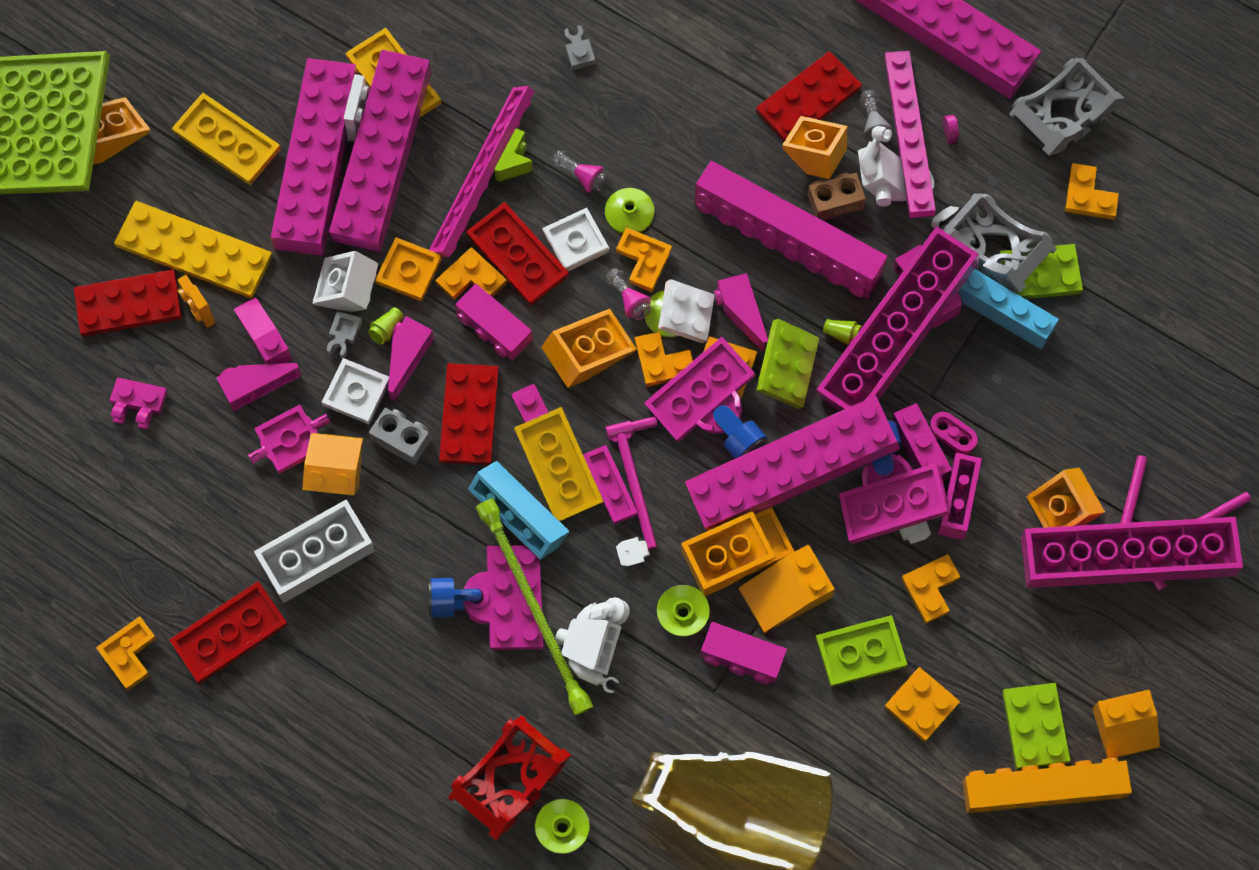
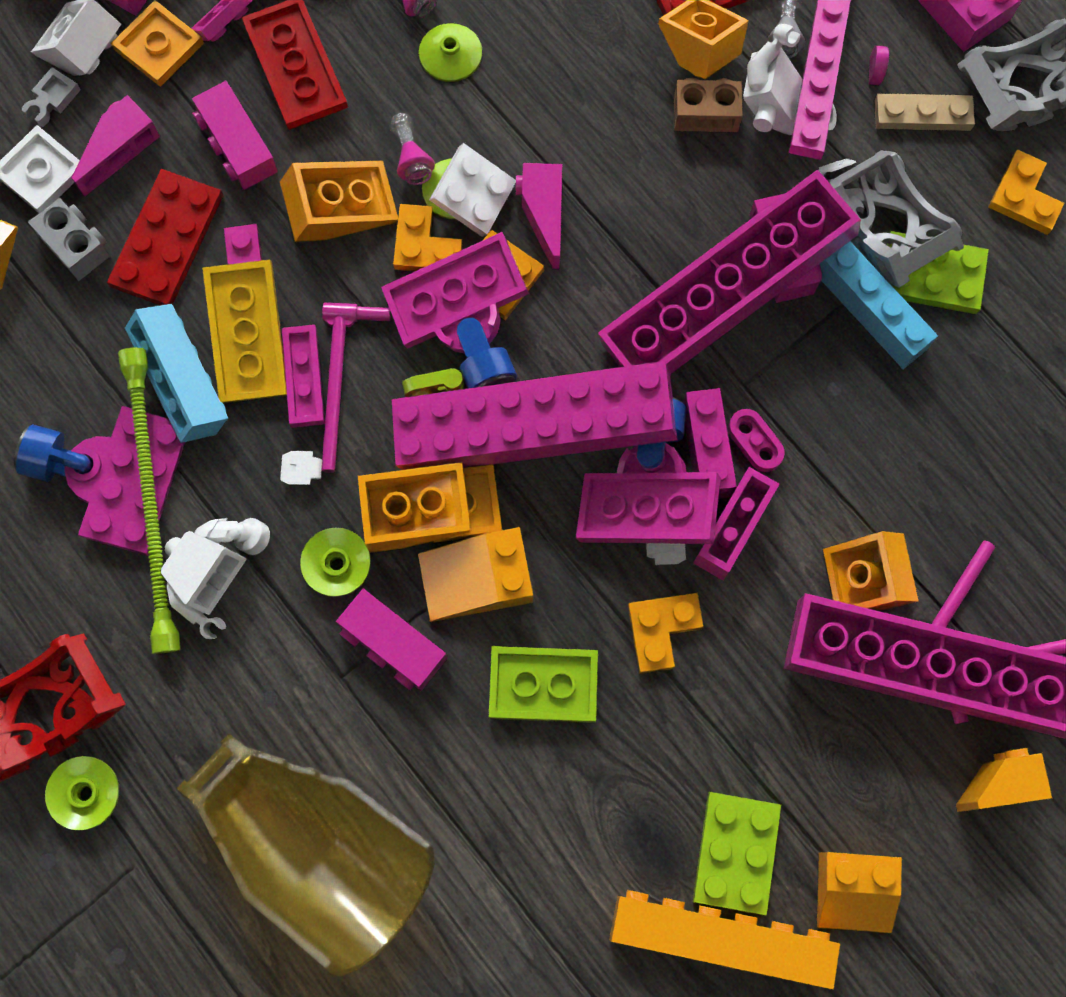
camera: 15 degrees right, 5 degrees up
lime cone [368,307,404,344] -> none
light orange plate [435,247,507,300] -> none
white tile [542,208,610,271] -> none
light orange plate [616,228,672,292] -> none
dark pink brick [694,161,887,299] -> none
lime plate [756,319,819,409] -> none
lime cone [823,319,862,345] -> none
light orange plate [884,667,960,743] -> none
none -> lime plate [402,369,465,397]
none -> tan plate [875,93,975,131]
none -> light orange slope [956,748,1052,812]

